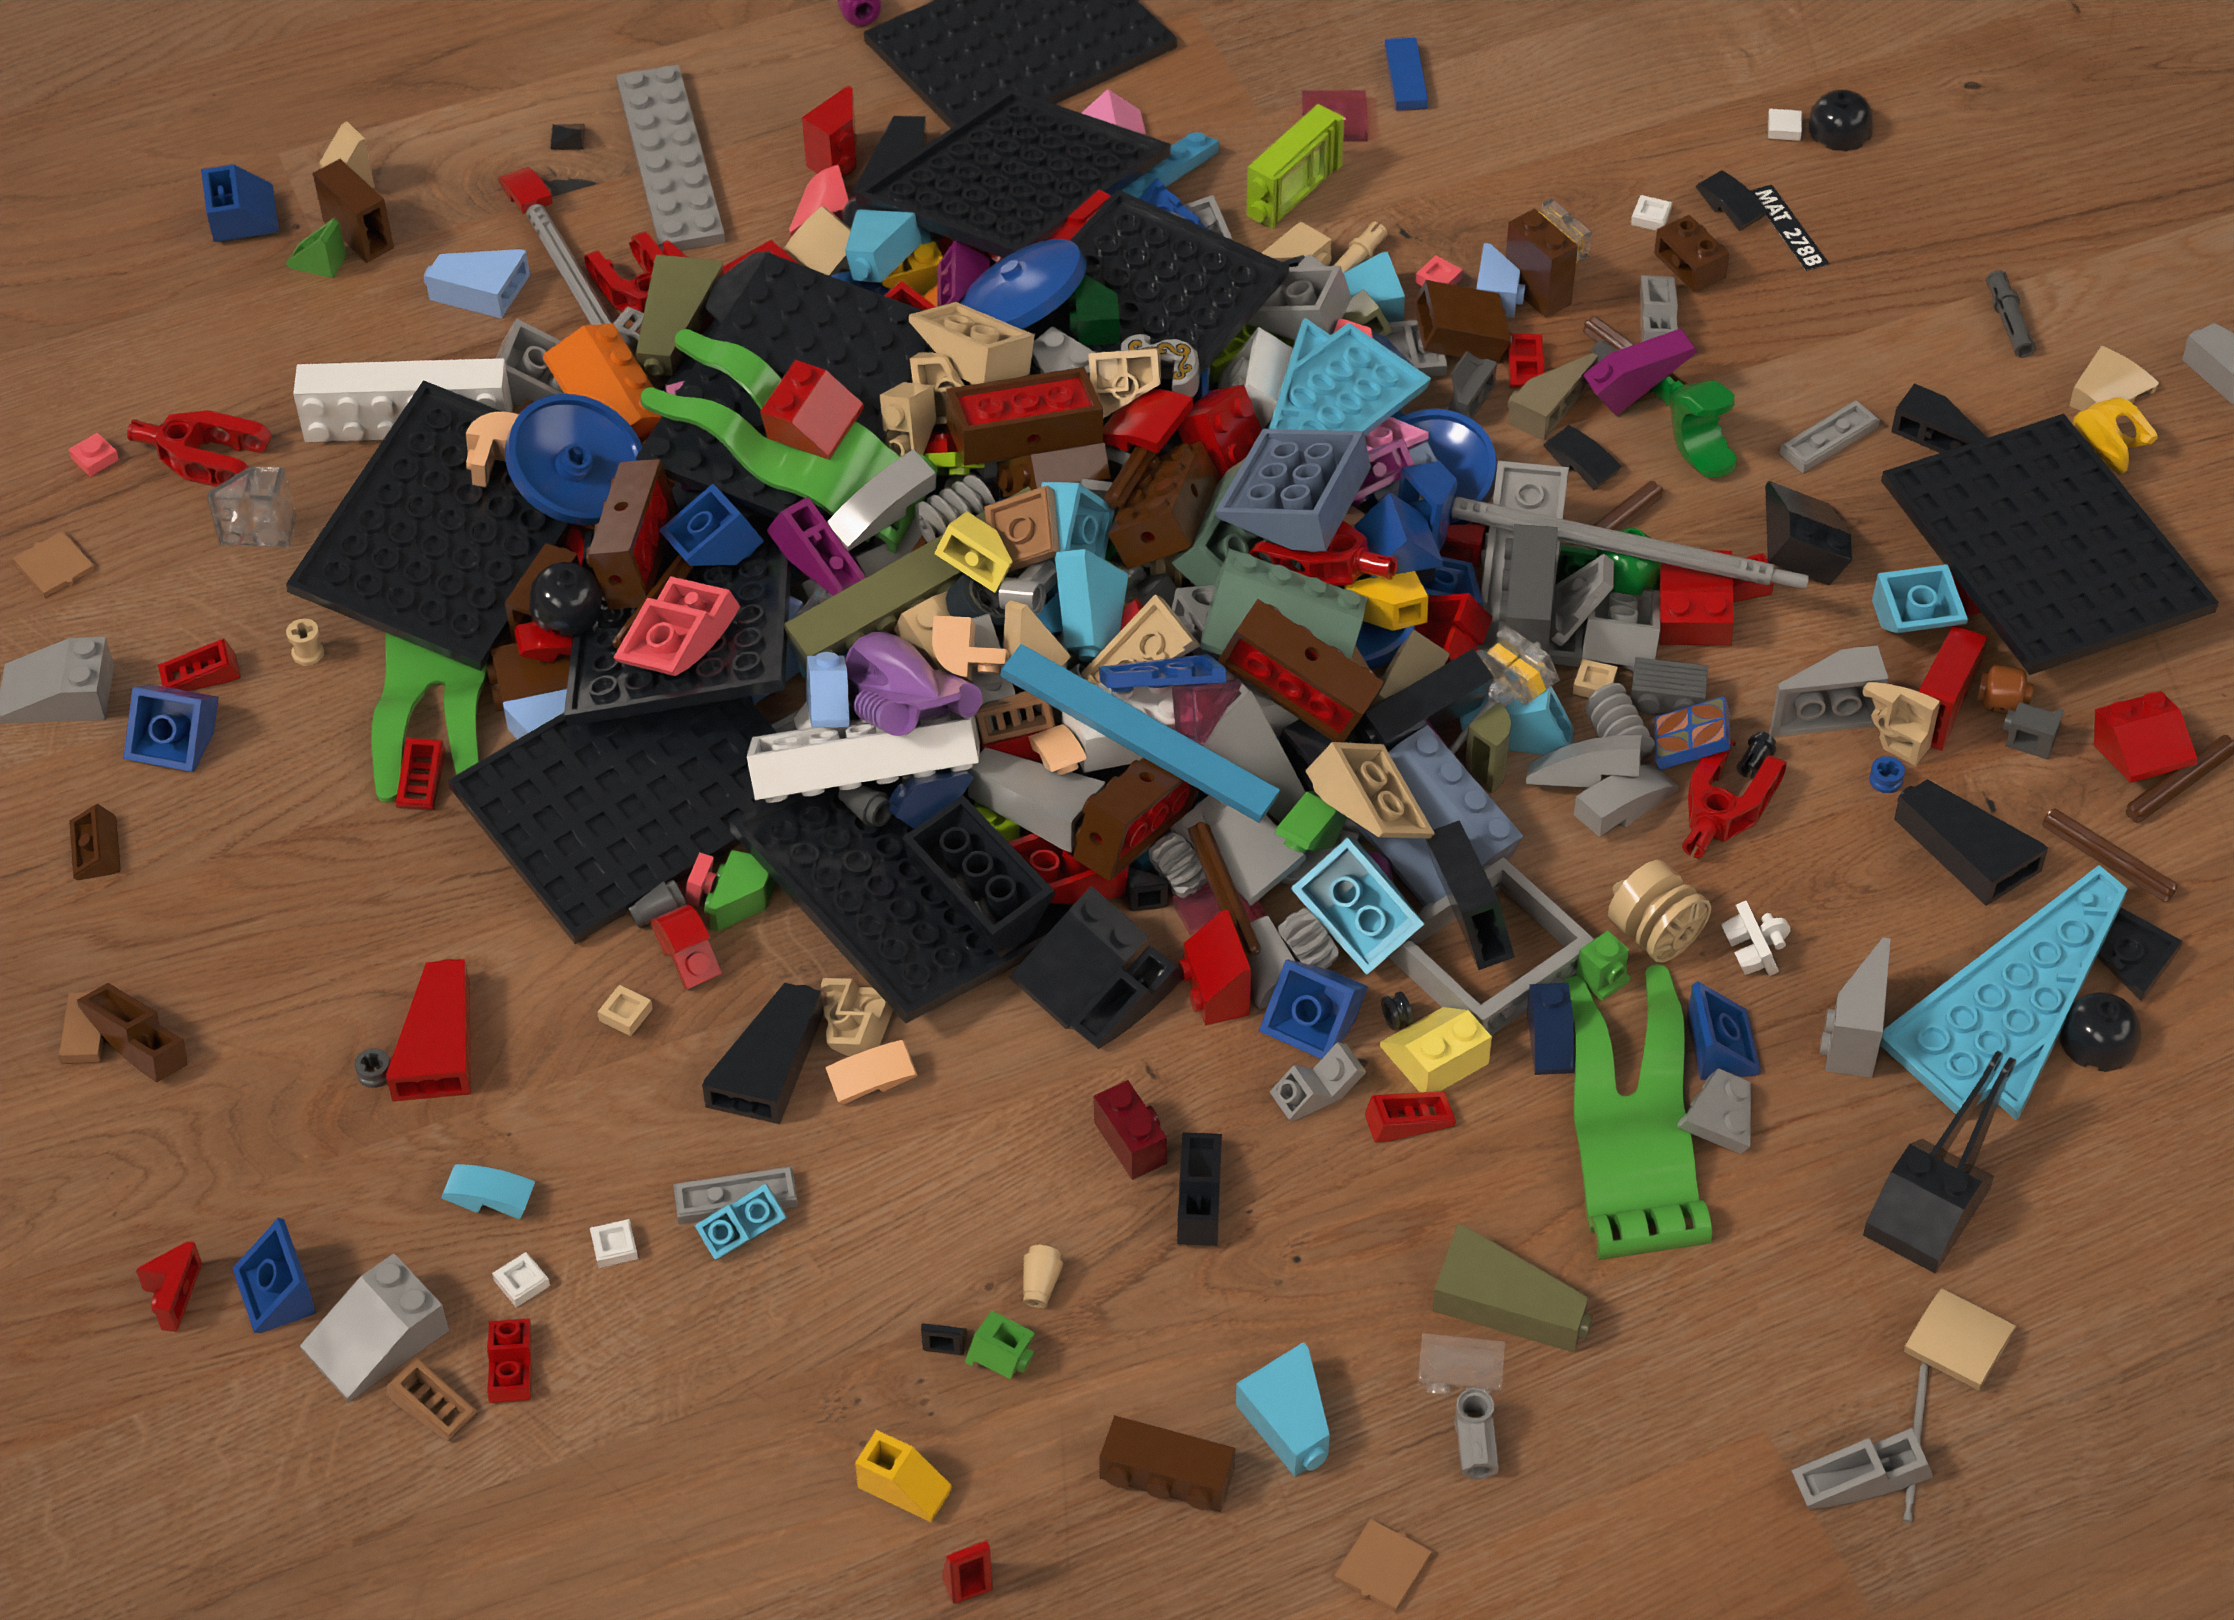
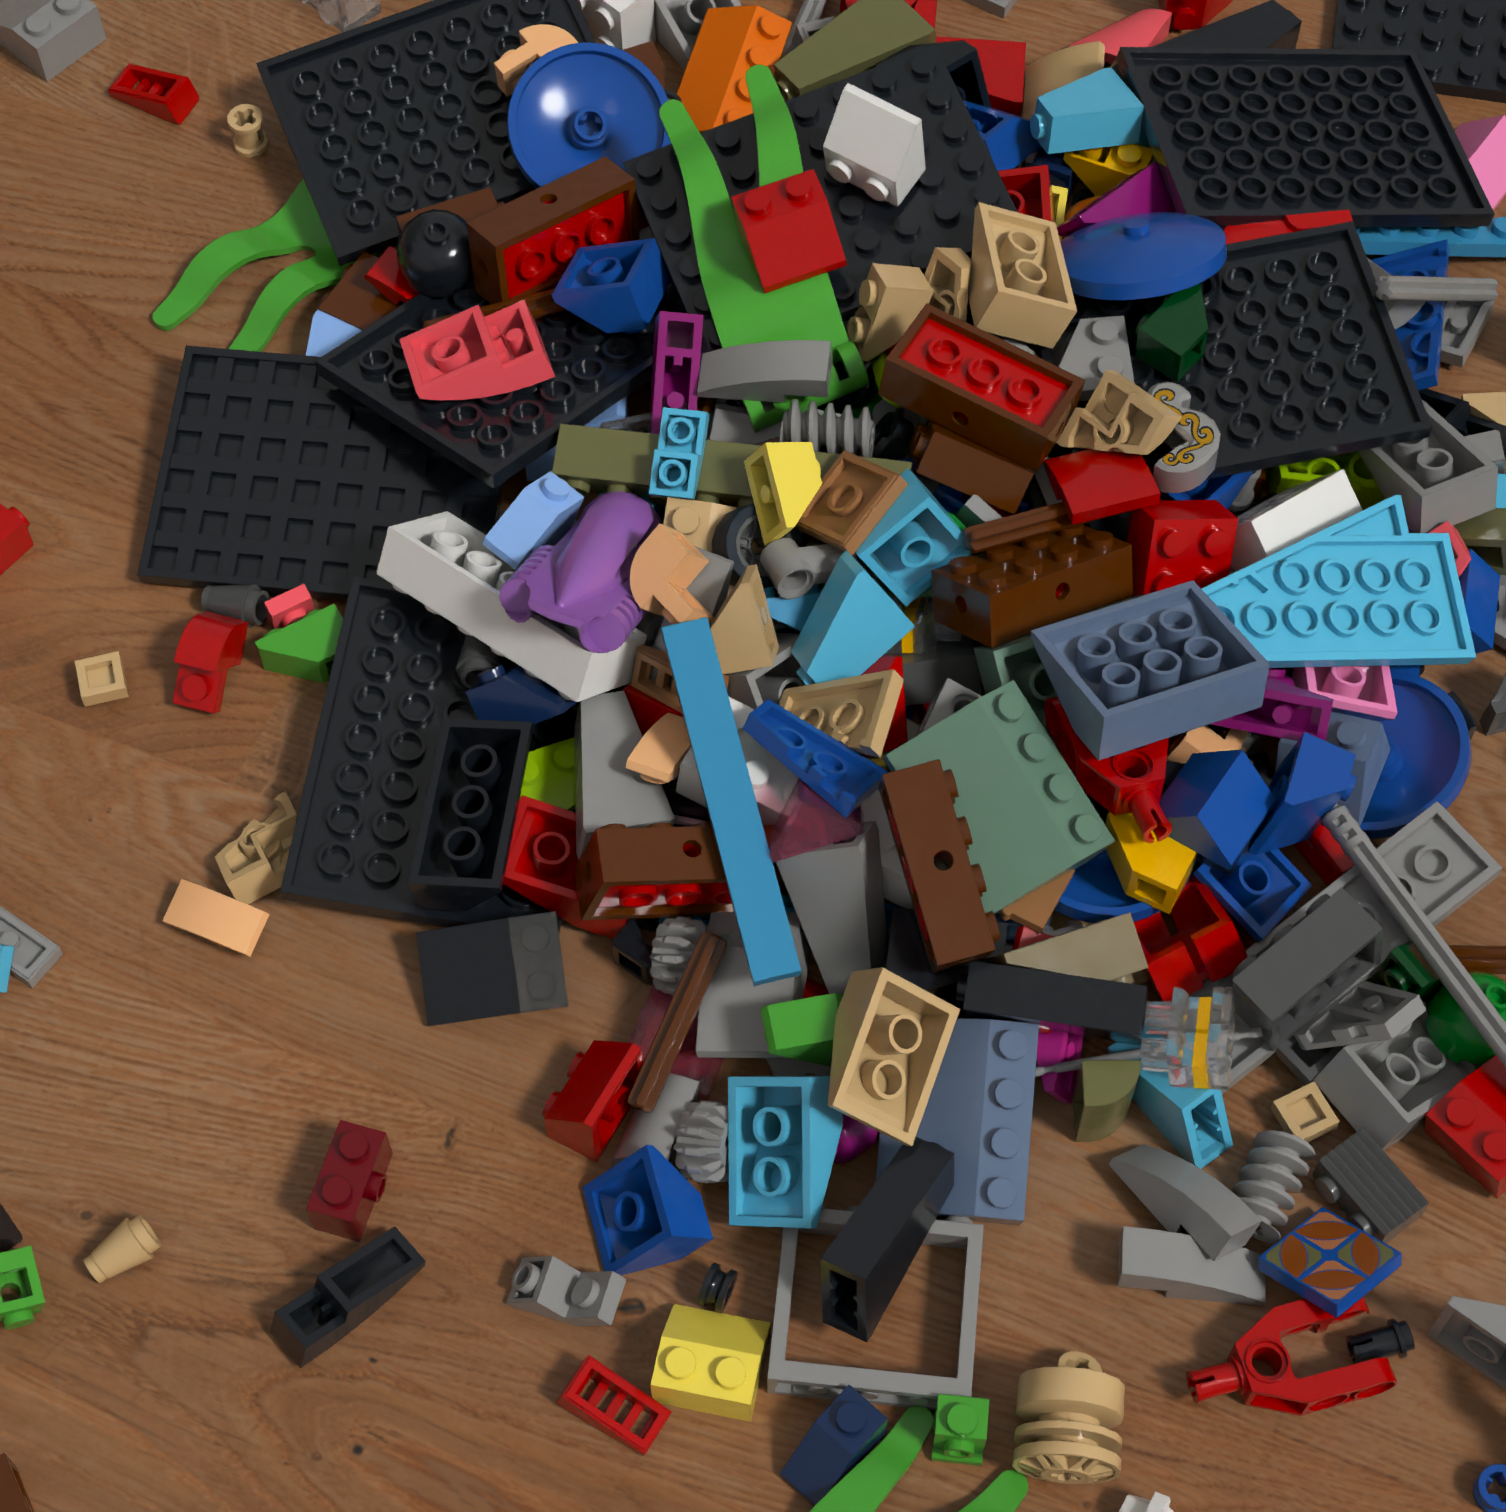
camera: 45 degrees right, 10 degrees up
blue slope [123,684,219,772] -> none
red slope [395,738,446,810] -> none
black slope [702,983,824,1124] -> none
black slope [1069,945,1182,1049] -> none
none -> medium azure slope [649,407,710,500]
none -> white slope [823,83,926,207]
none -> light grey axle [1375,276,1499,302]

